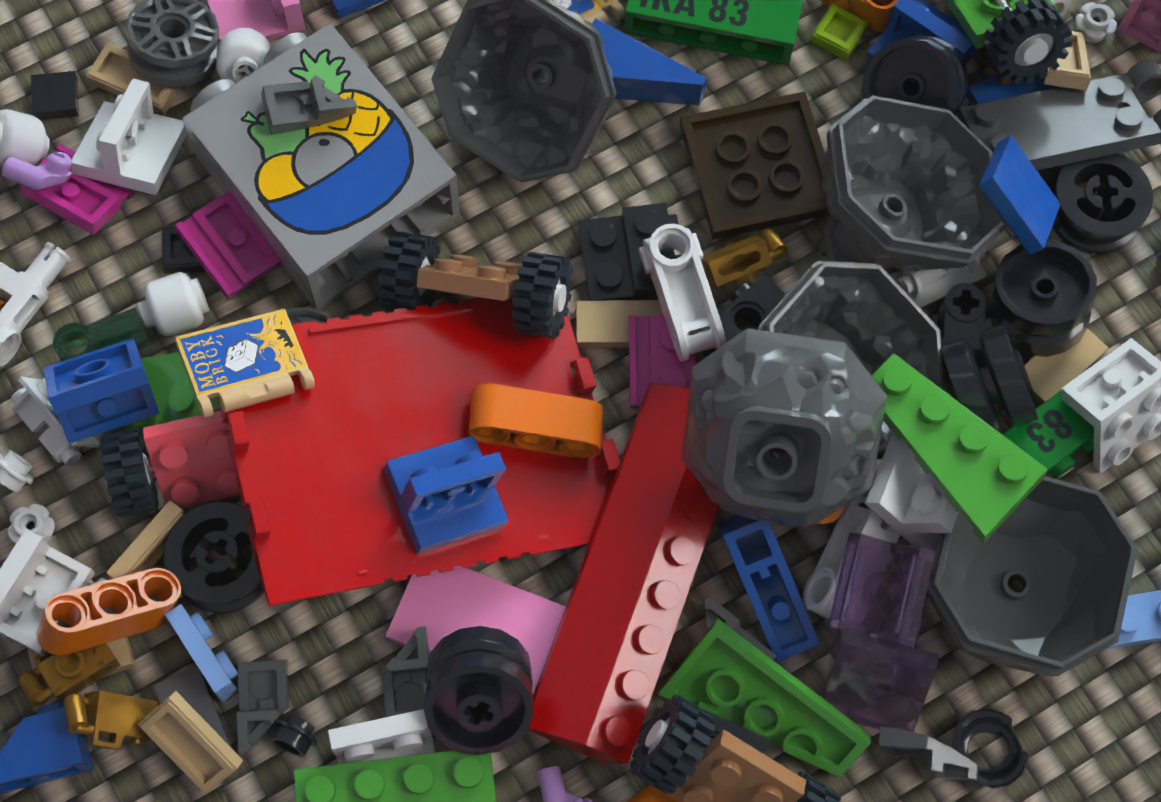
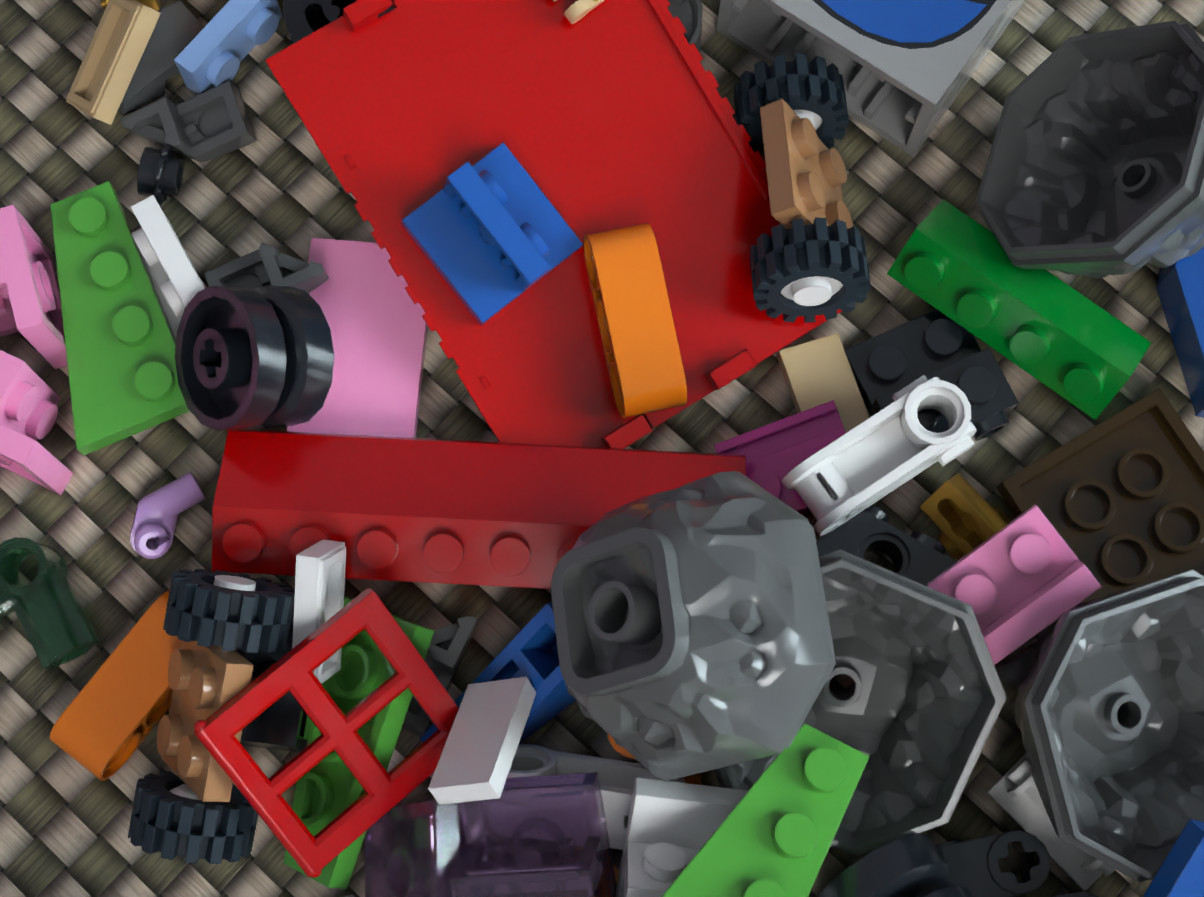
camera: 75 degrees right, 5 degrees up
none -> red window [193,588,459,878]
none -> white tile [292,540,347,684]
none -> white tile [428,676,536,805]
none -> green brick [887,199,1151,420]
none -> bright pink bracket [927,504,1102,665]

